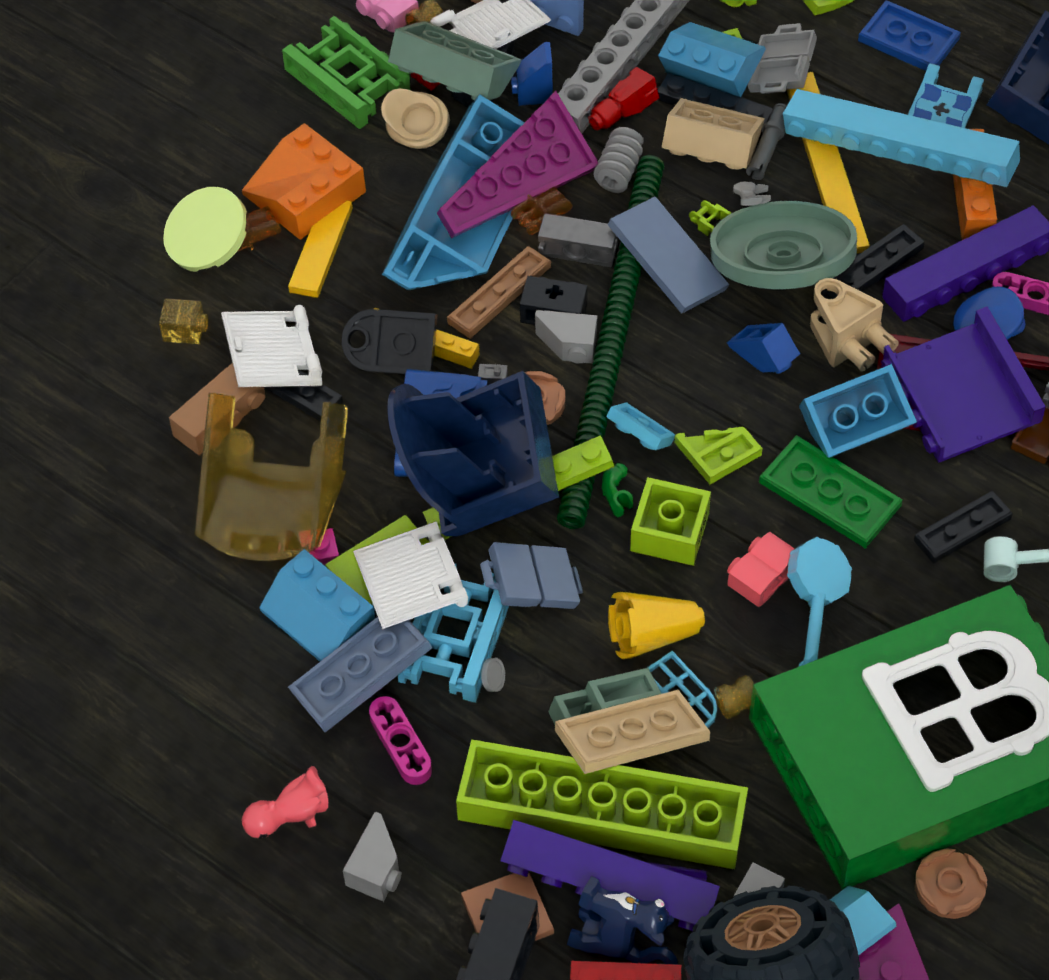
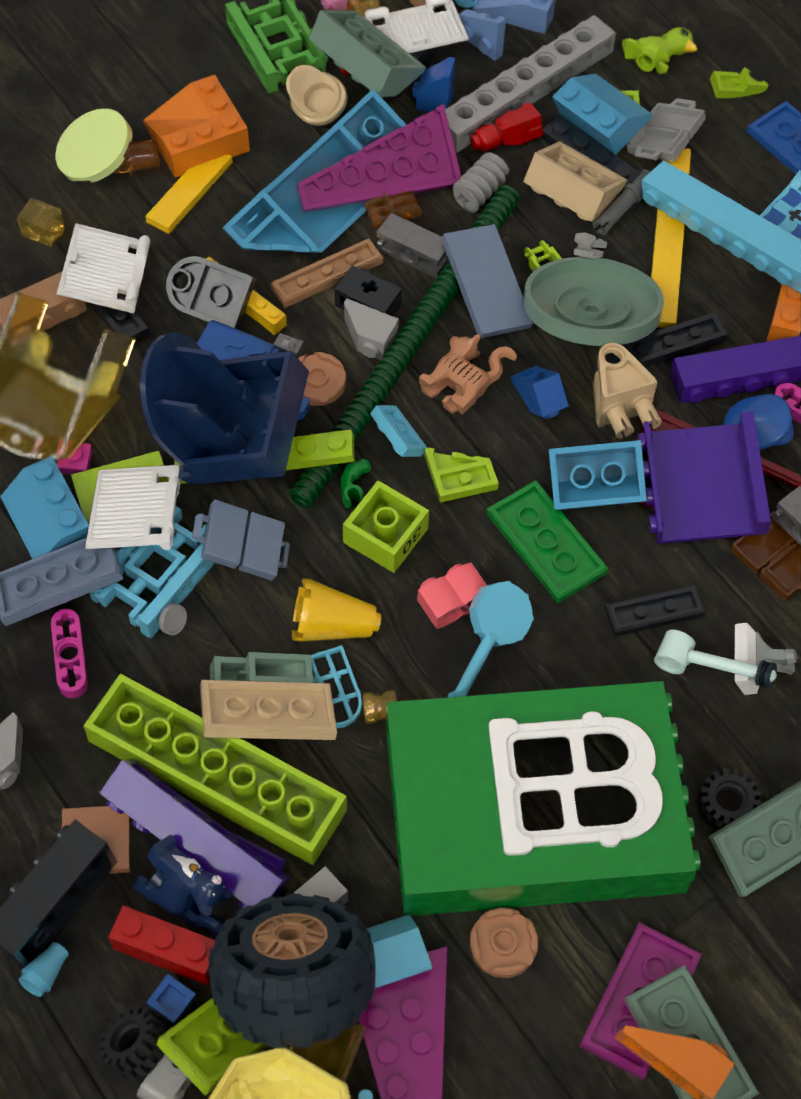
camera: 15 degrees right, 5 degrees up
none -> nougat animal [419,334,517,415]

